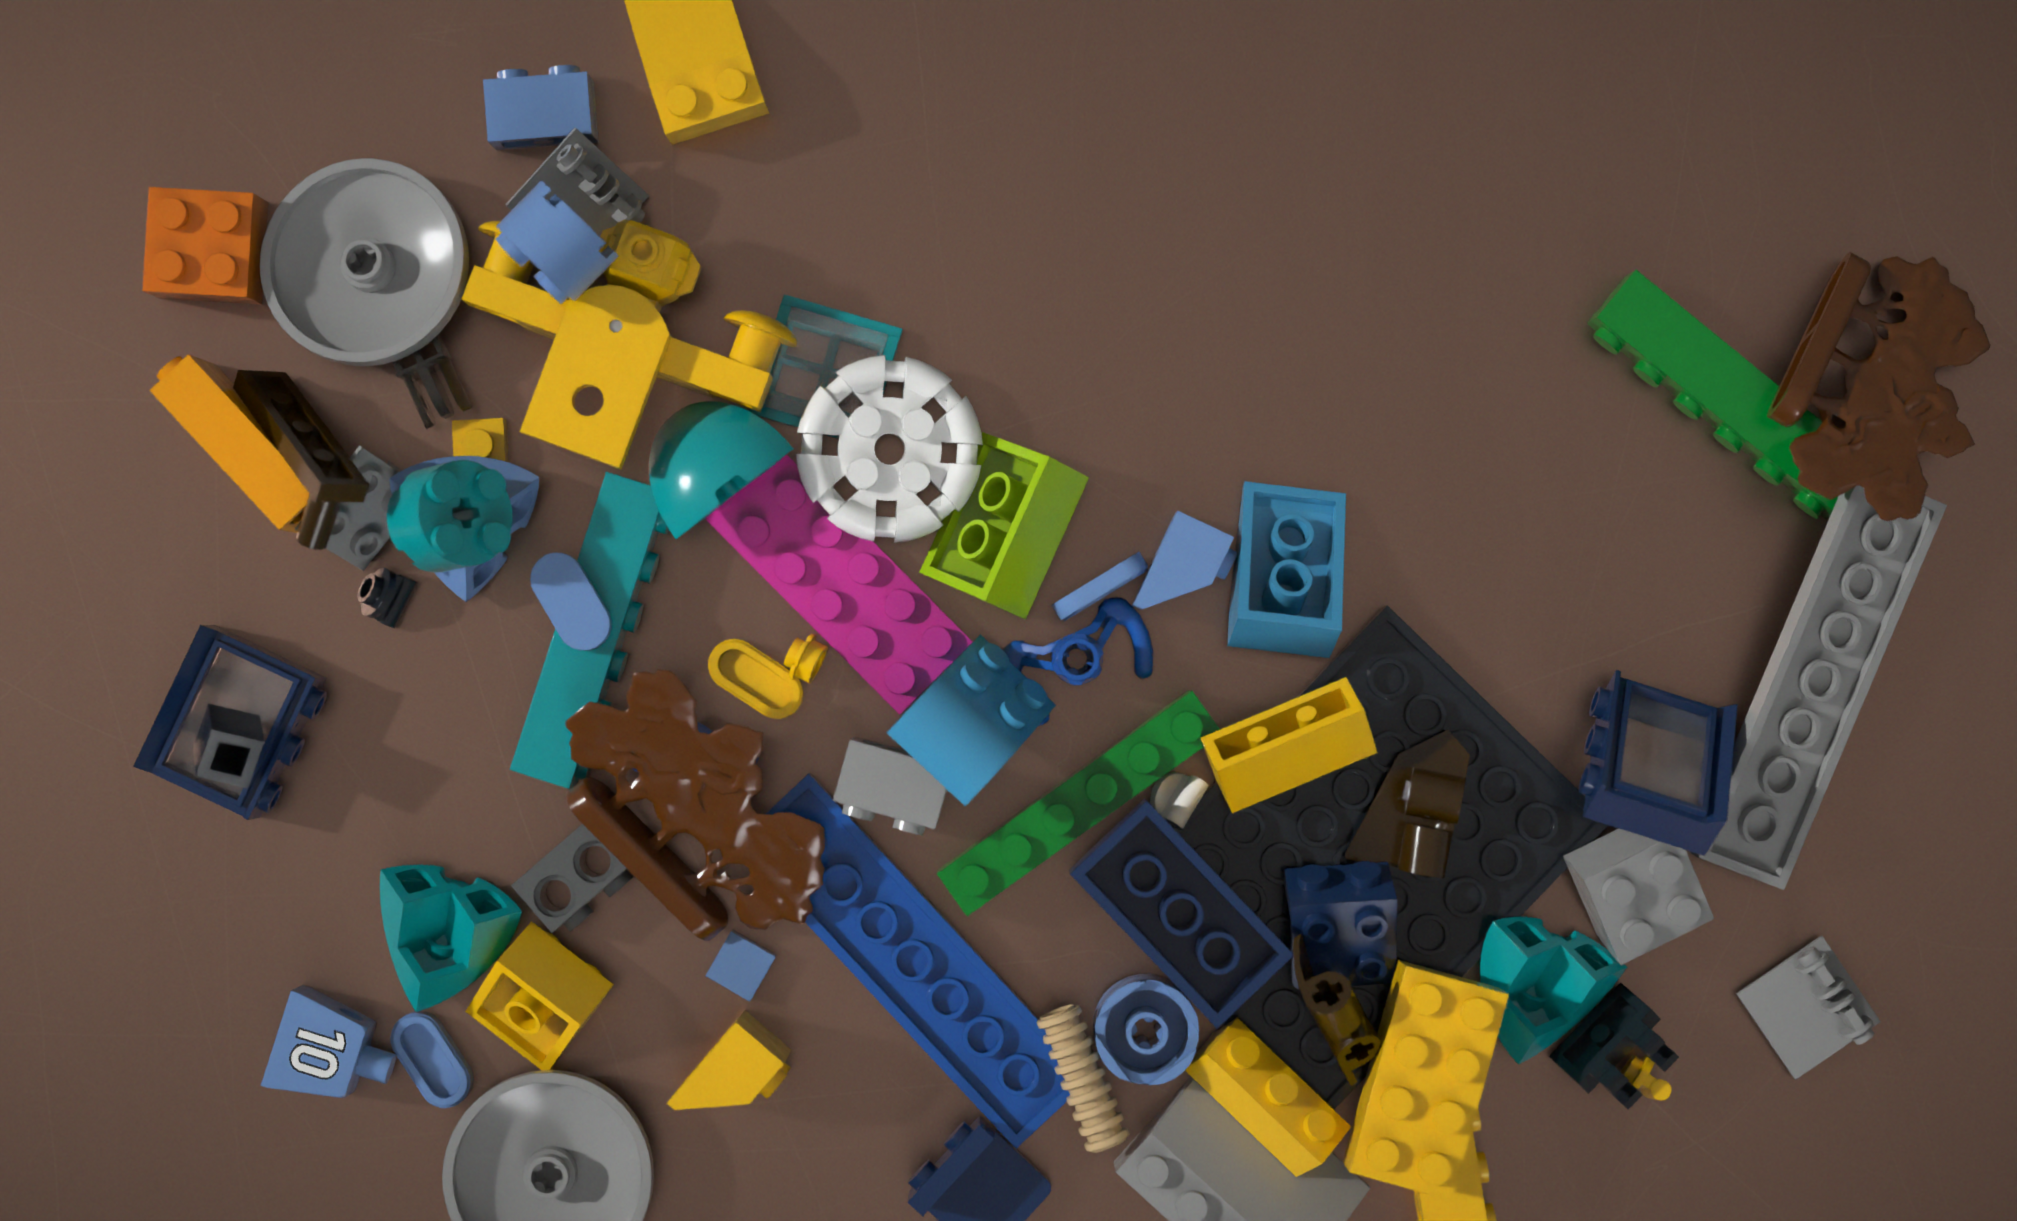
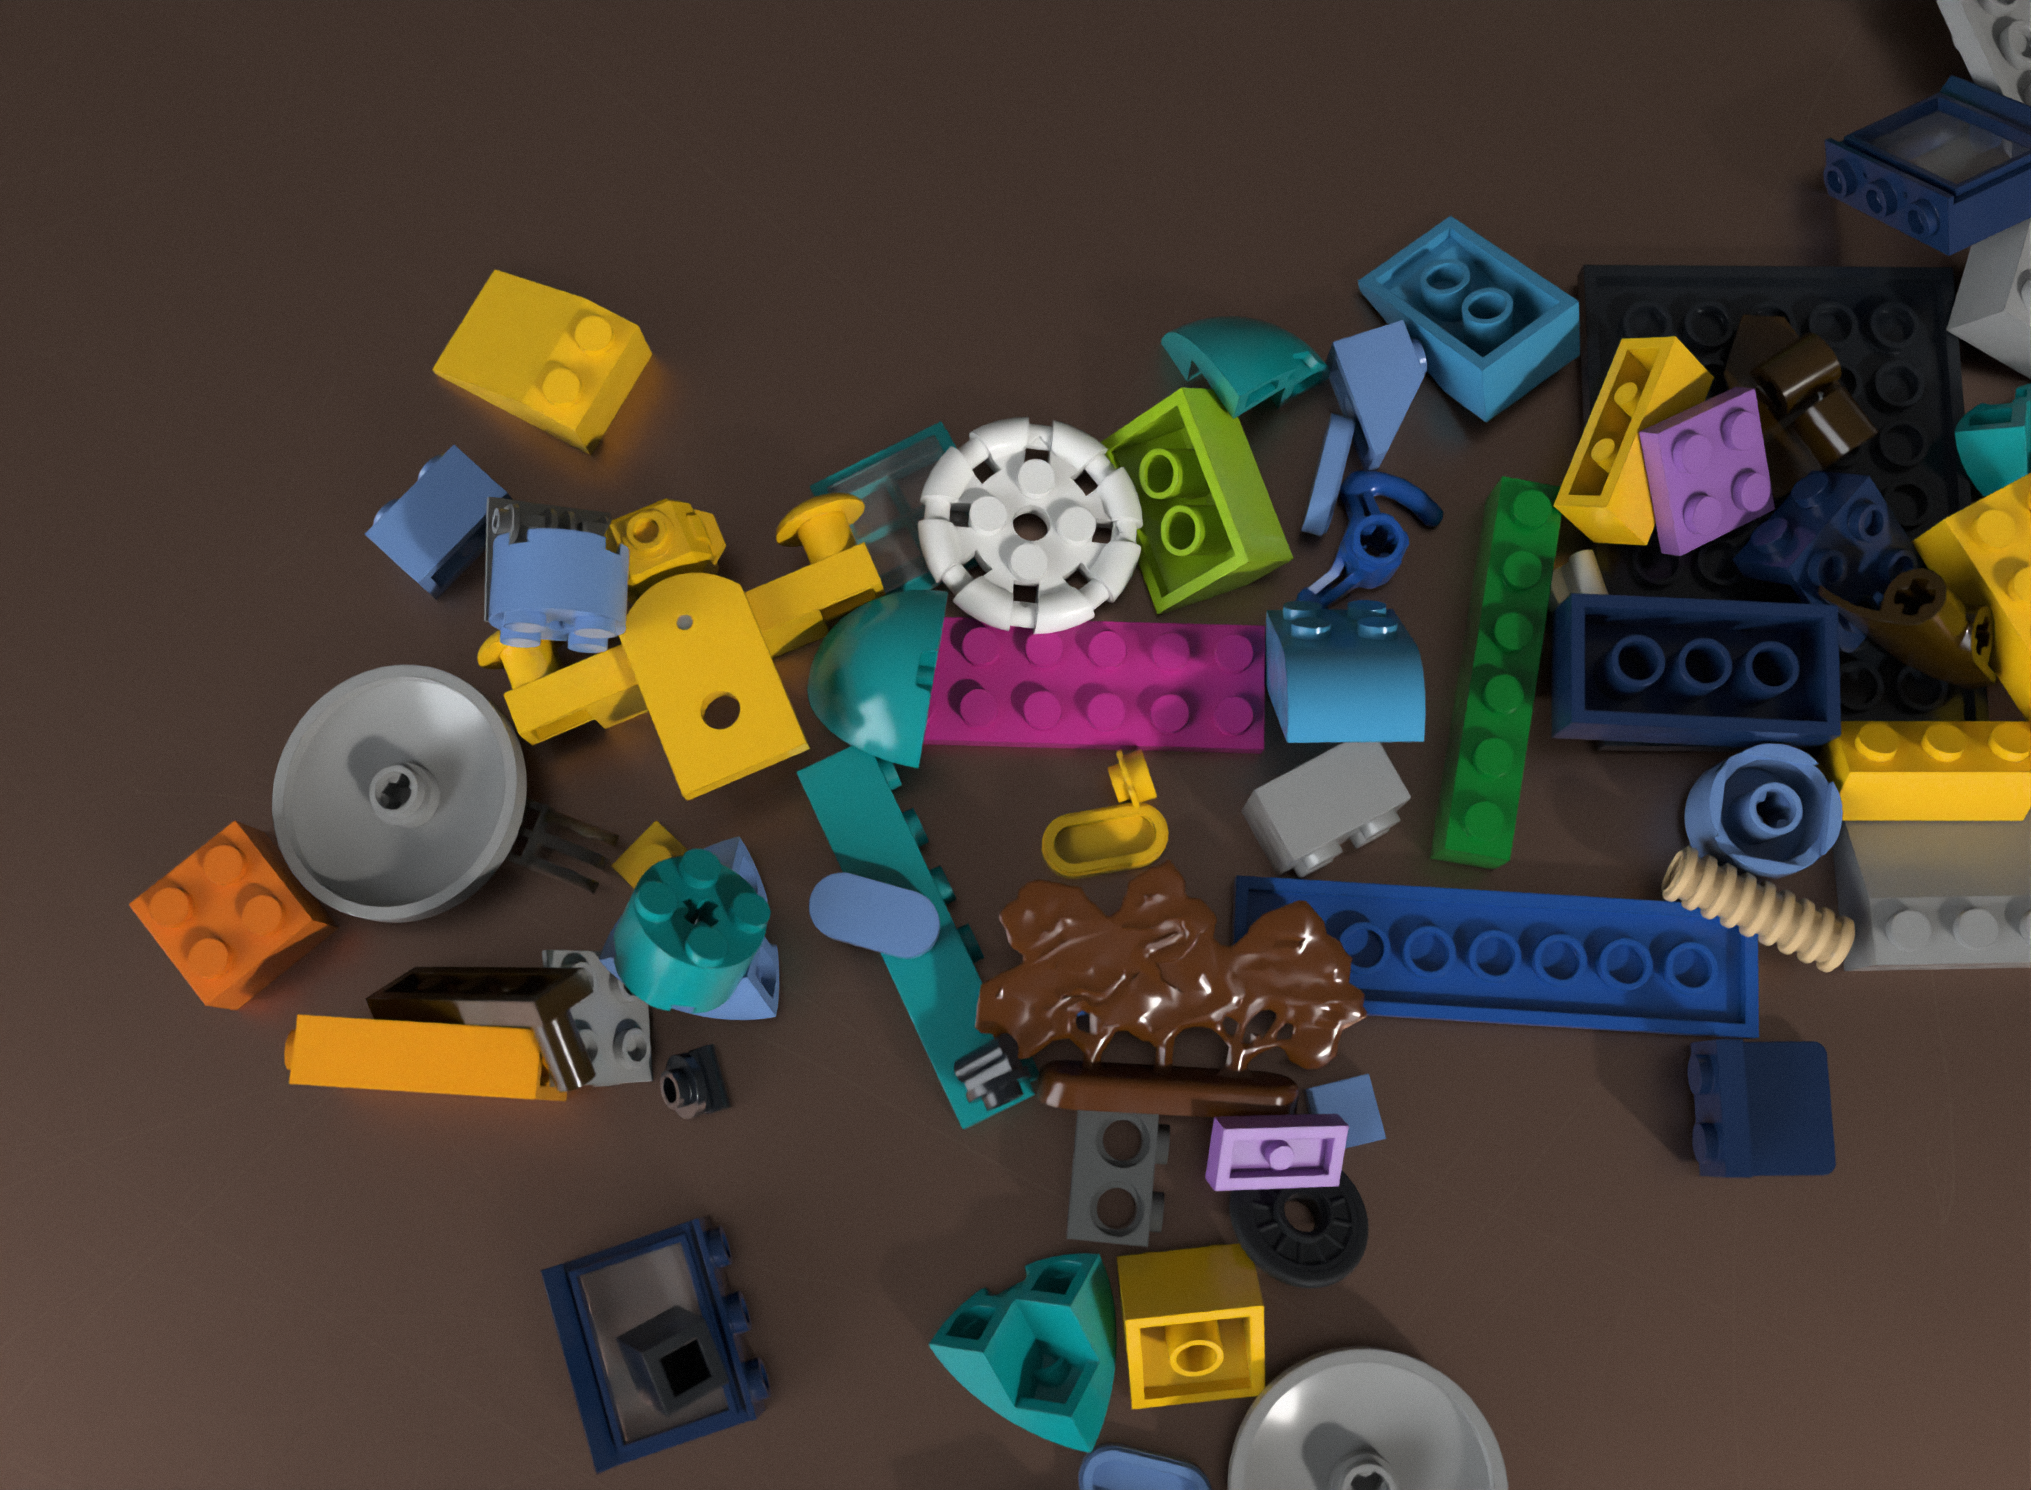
camera: 40 degrees left, 10 degrees down
yellow slope [667,1010,792,1110] -> none
none -> black plate [954,1033,1031,1111]
none -> teal brick [1161,316,1330,419]
none -> plate [1205,1114,1349,1191]
none -> black wheel [1230,1170,1369,1288]
none -> medium lavender plate [1639,387,1775,556]

